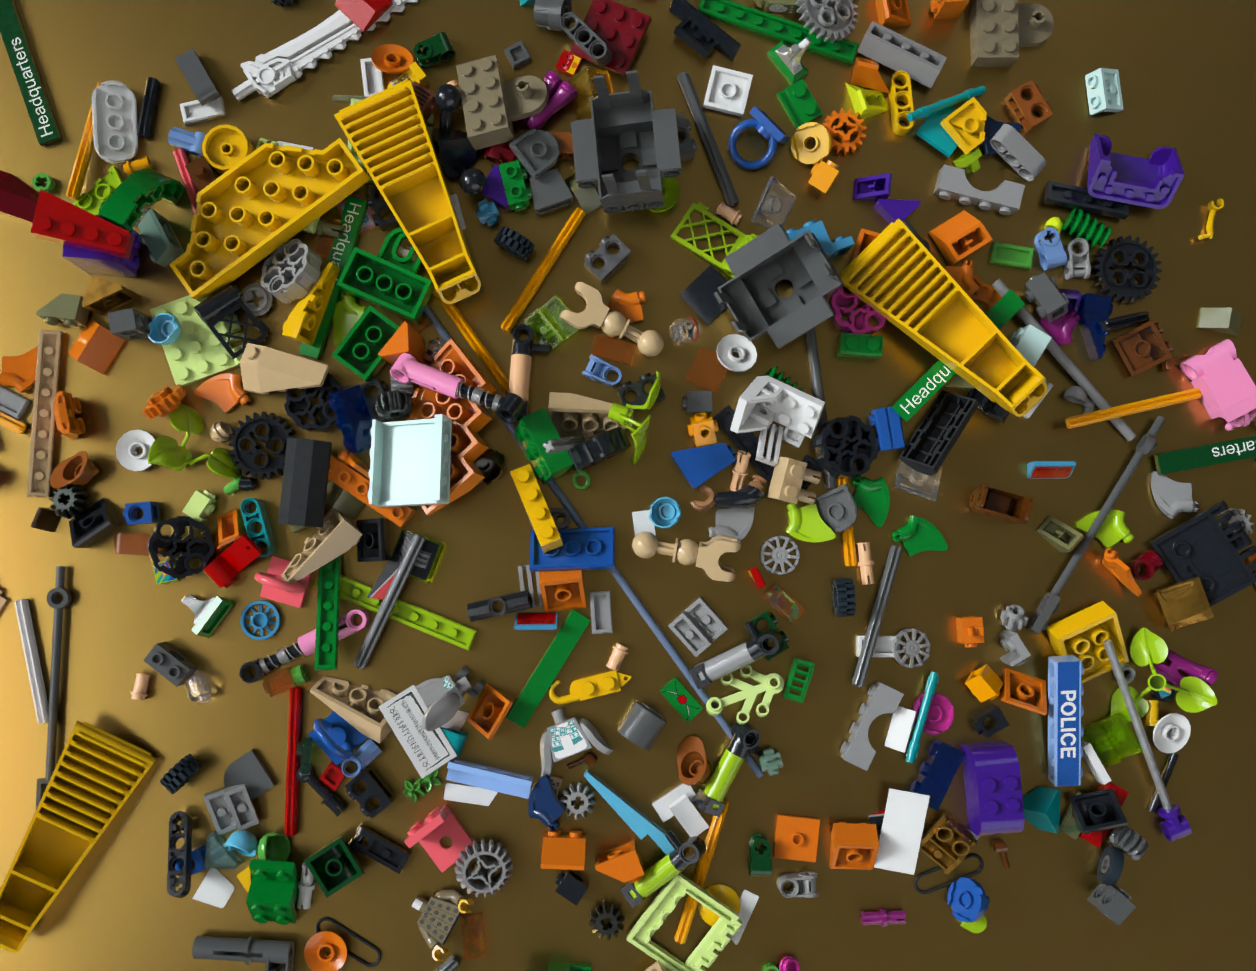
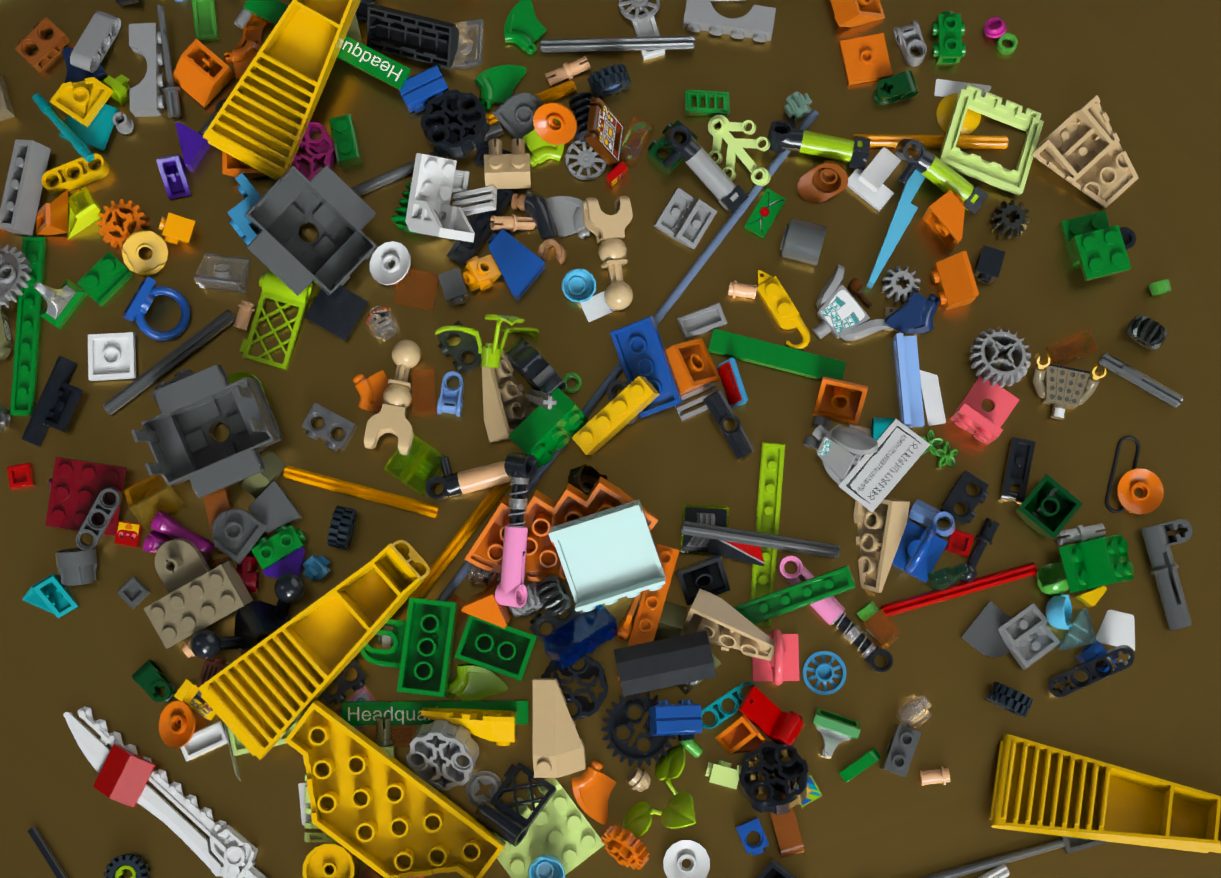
camera: 100 degrees left, 5 degrees down
none -> light grey pin [112,112,134,134]
none -> dark grey piece [157,4,181,118]
none -> orange dish [533,102,577,145]
none -> black piece [569,92,593,143]
none -> reddish brown container [585,98,624,166]
none -> blue brick [649,700,703,736]
none -> green beam [838,747,881,783]
none -> green brick [931,11,966,64]

